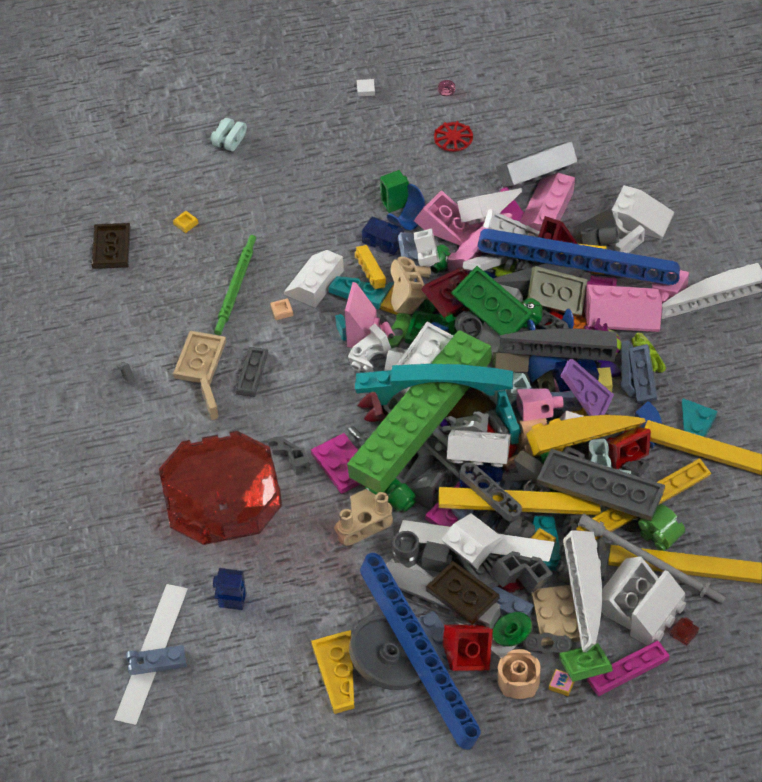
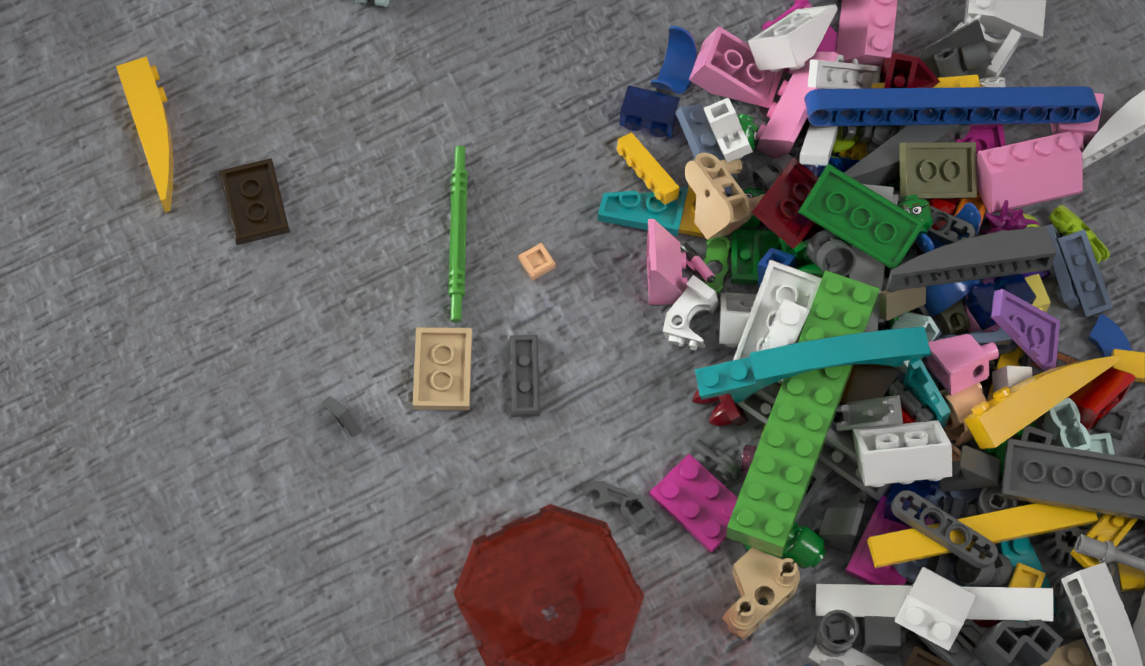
camera: 15 degrees left, 15 degrees up
yellow tile [173,211,199,233] -> none
tan tile [200,378,218,420] -> none
white slope [284,250,344,308] -> none
teal tile [335,314,347,341] -> none
green piece [380,170,409,213] -> none
none -> yellow slope [116,56,174,212]

